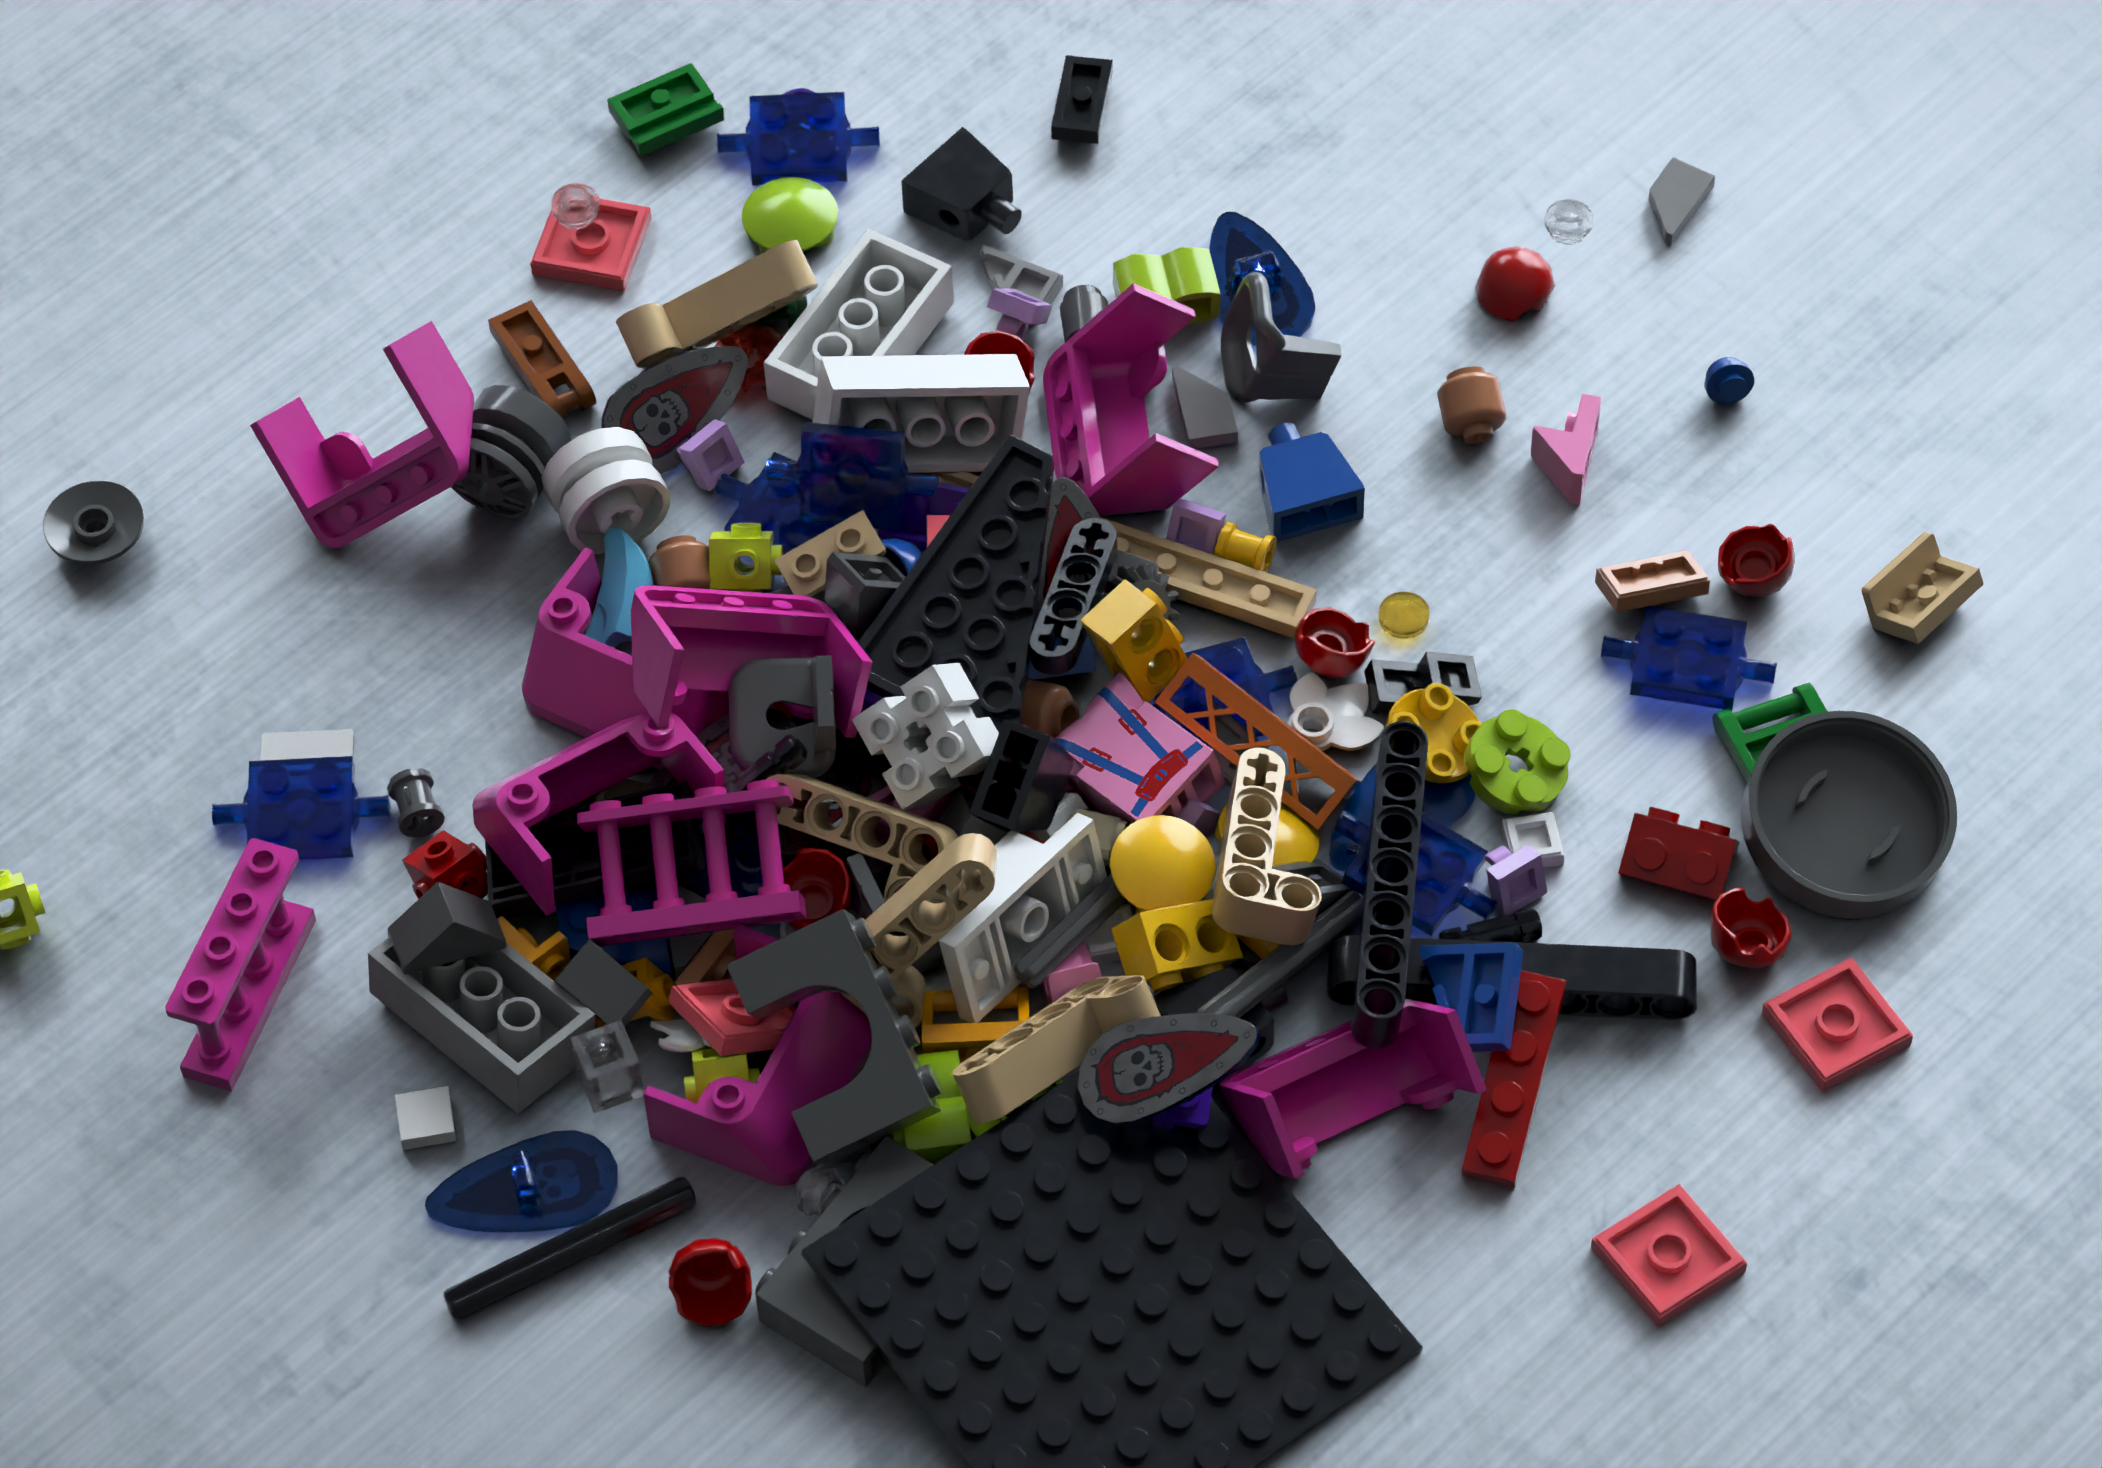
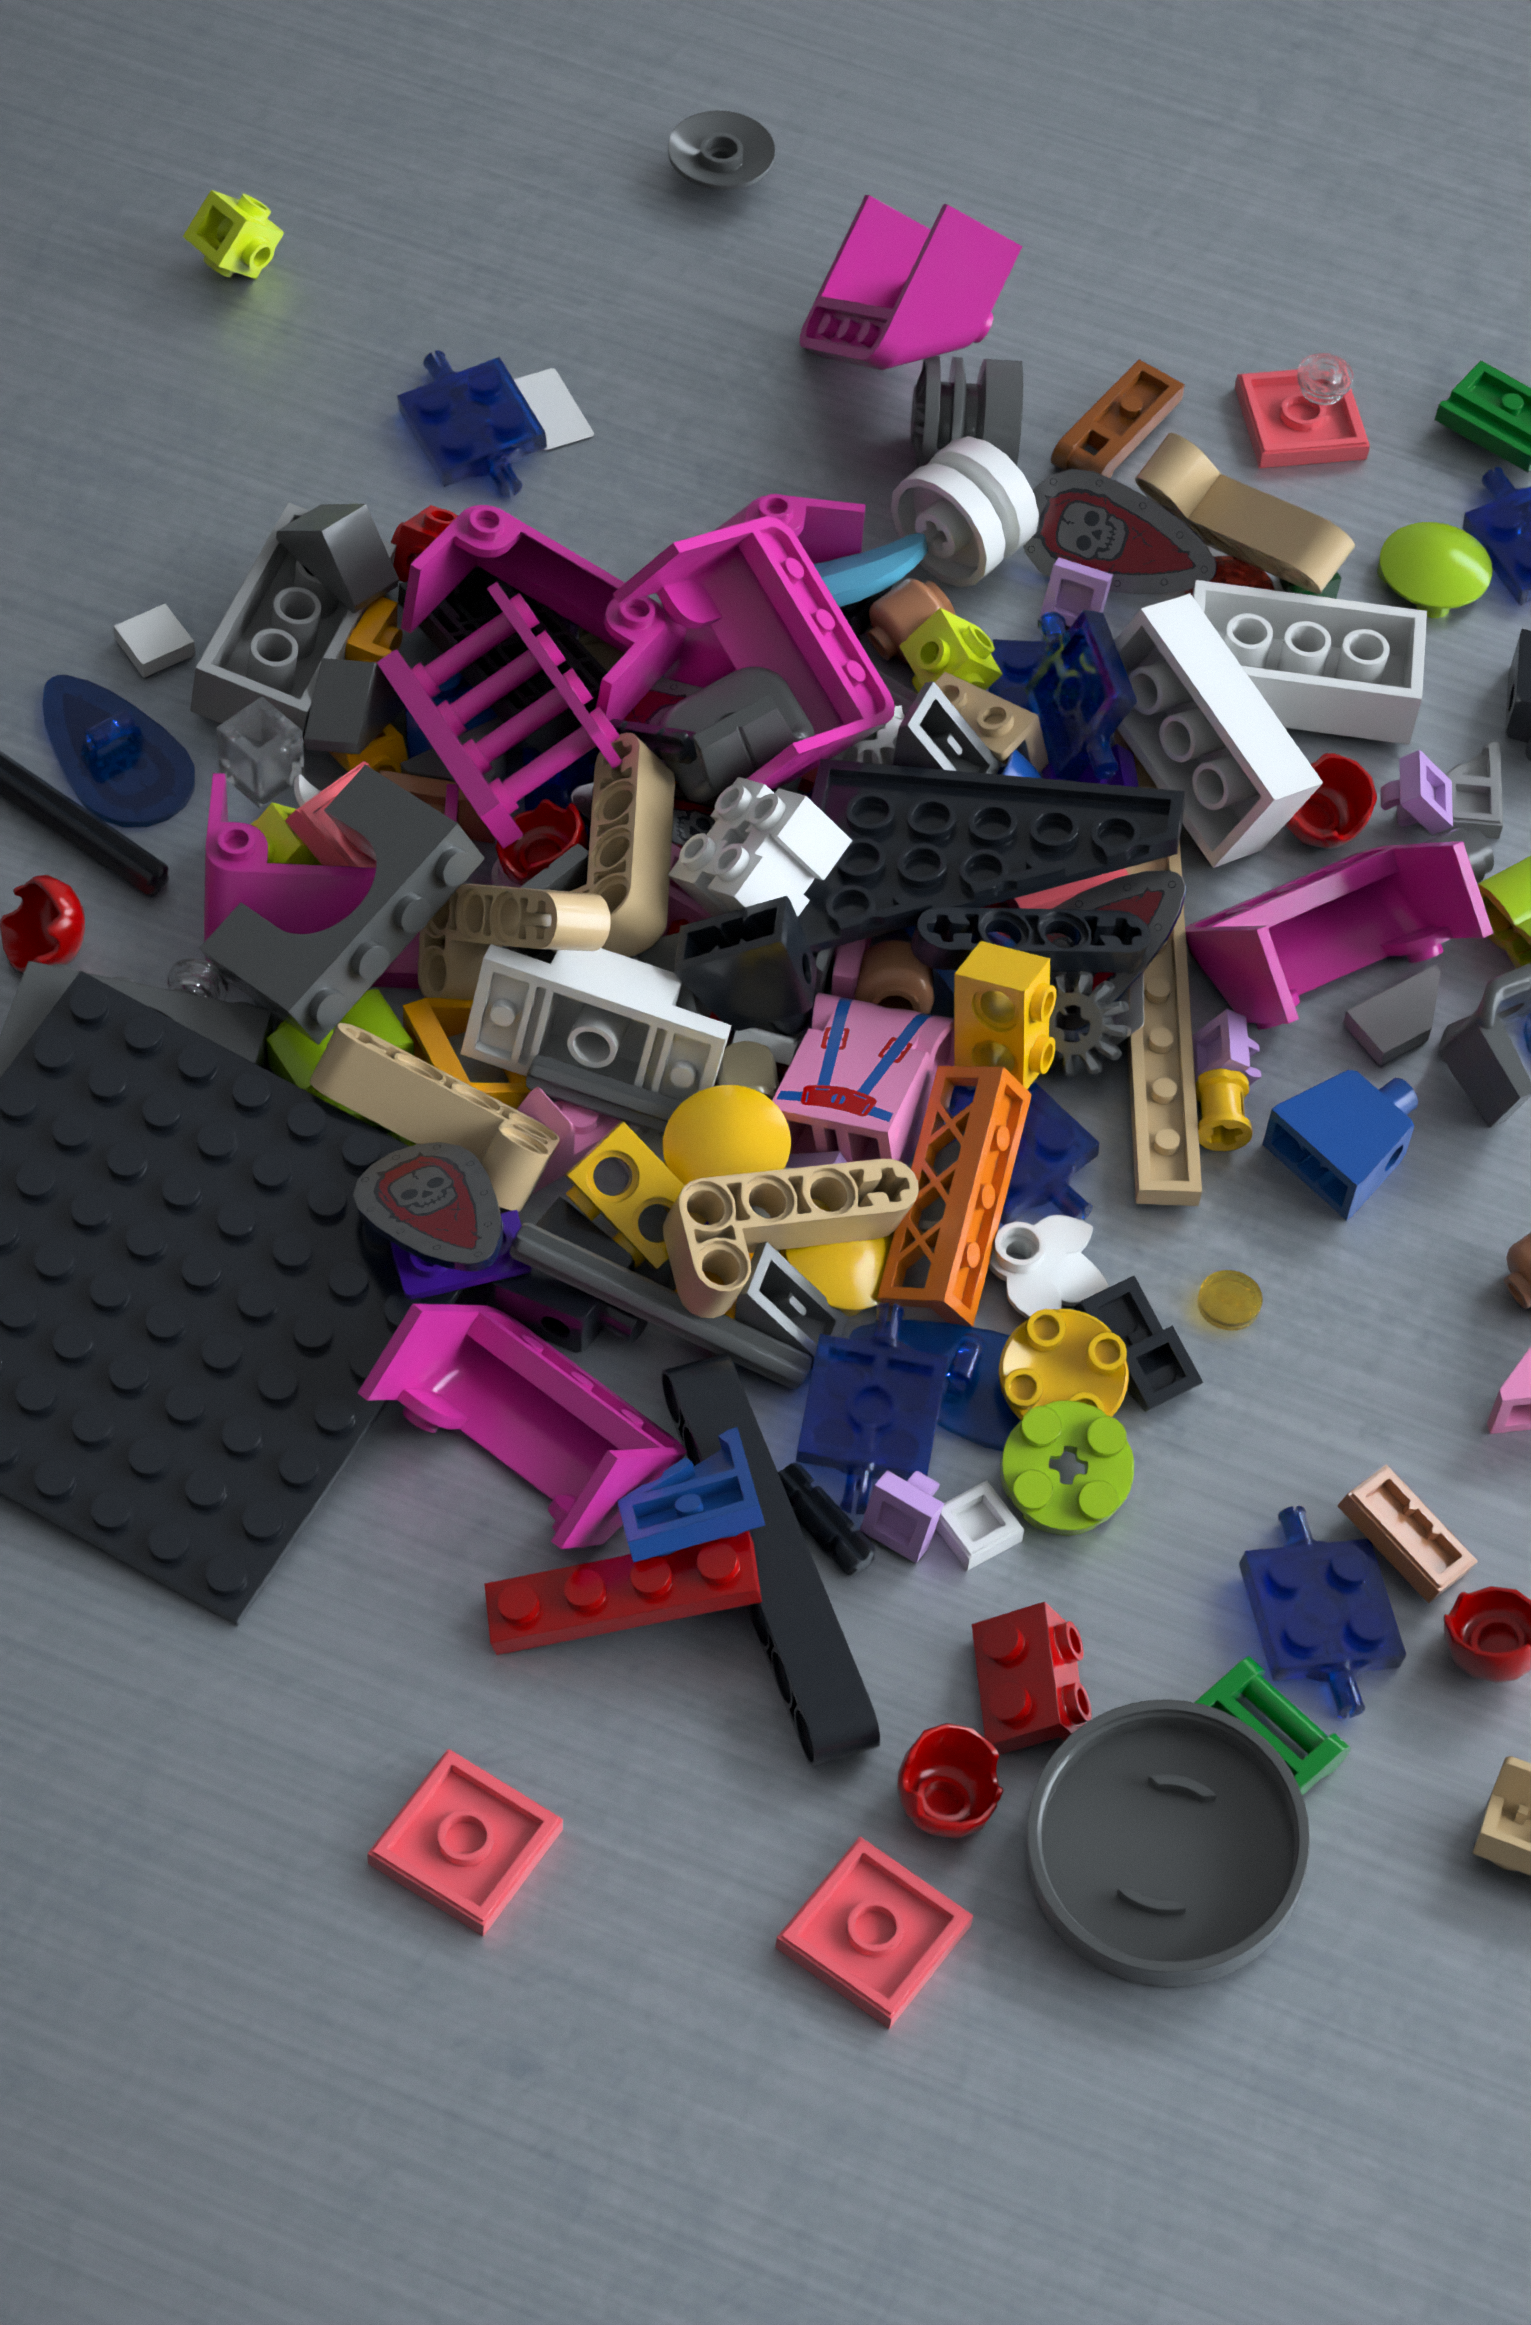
camera: 60 degrees right, 0 degrees up
dark pink fence [165,838,316,1091] -> none
dark grey bush [387,768,445,837] -> none
red hair [1294,607,1375,678] -> none
black beam [1351,721,1428,1049] -> none

